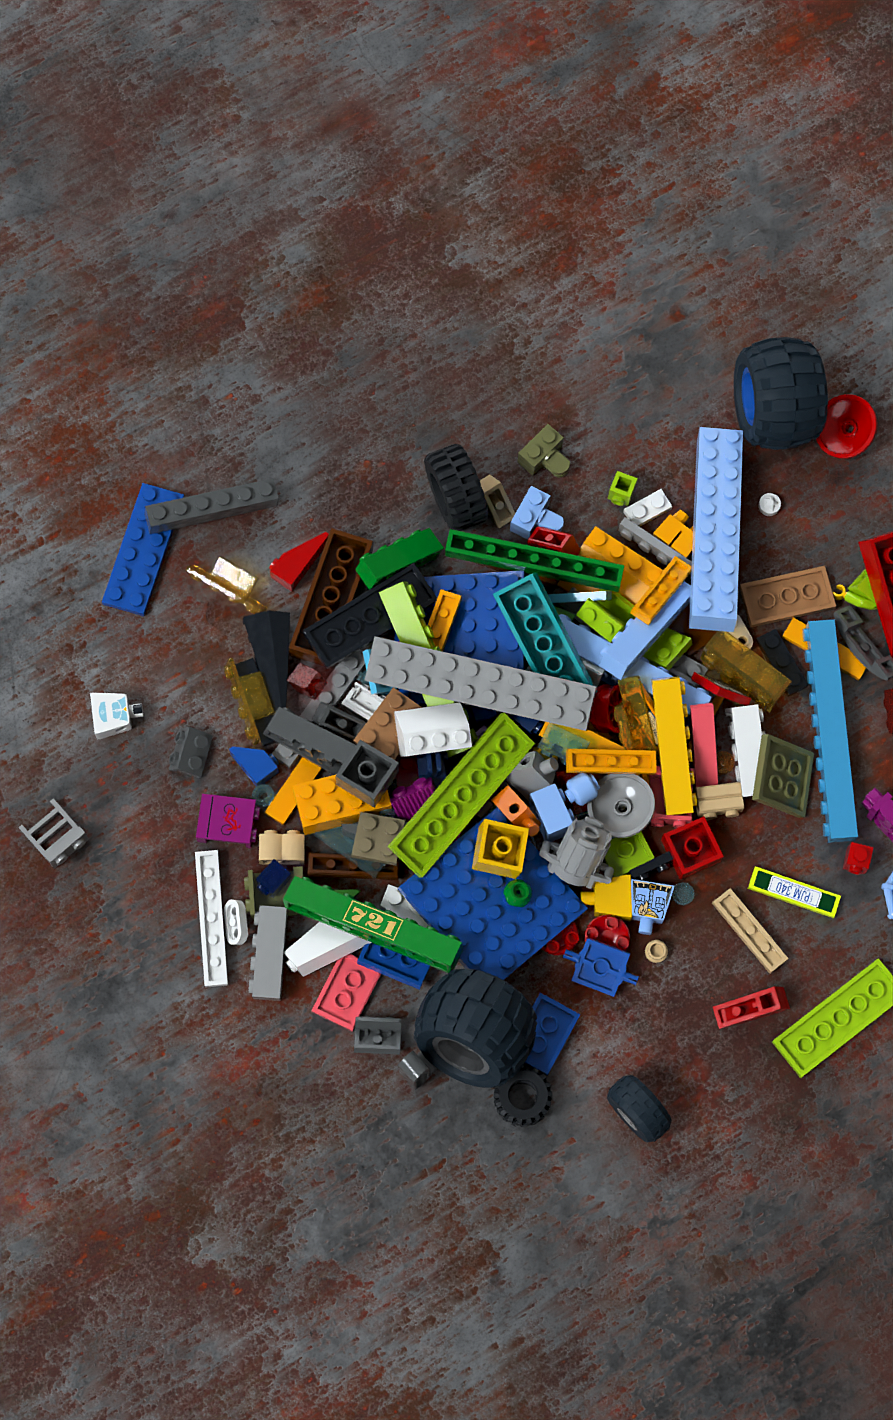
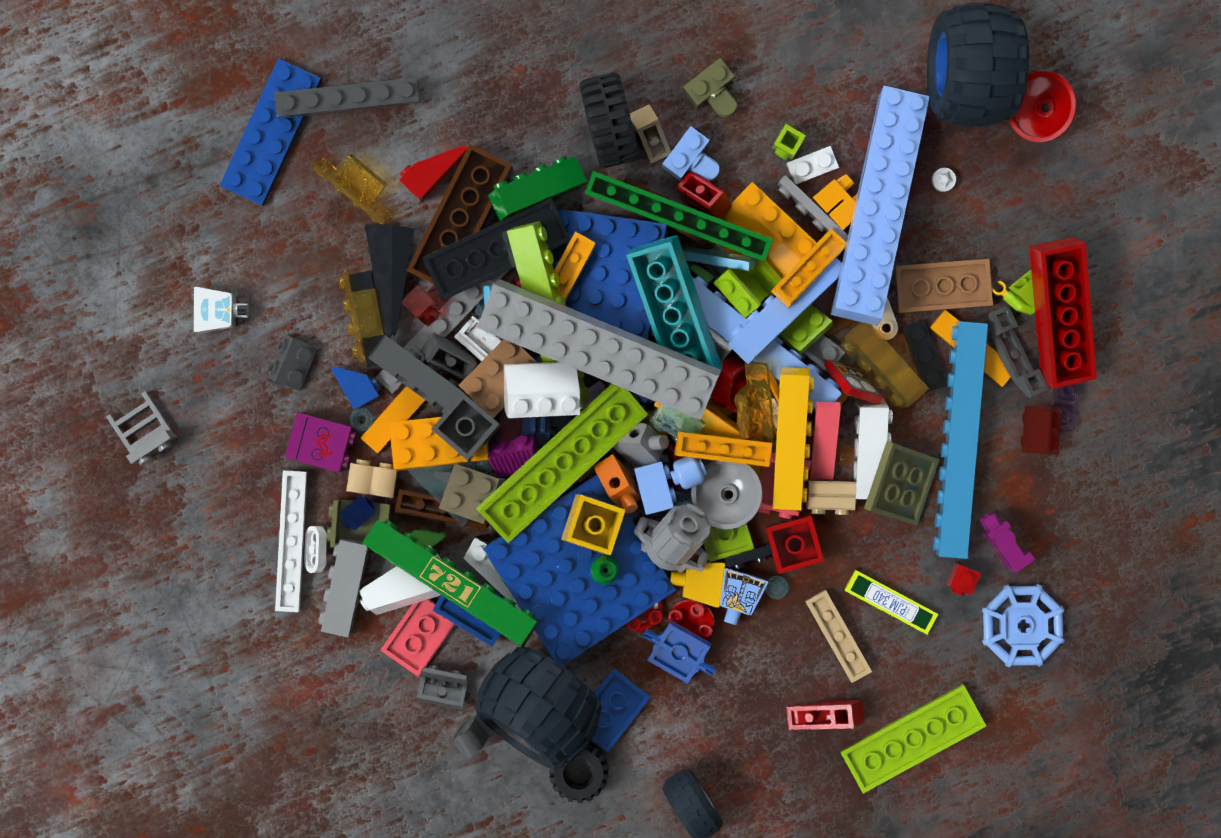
camera: 10 degrees right, 15 degrees up
tan plate [645,940,668,963] -> none

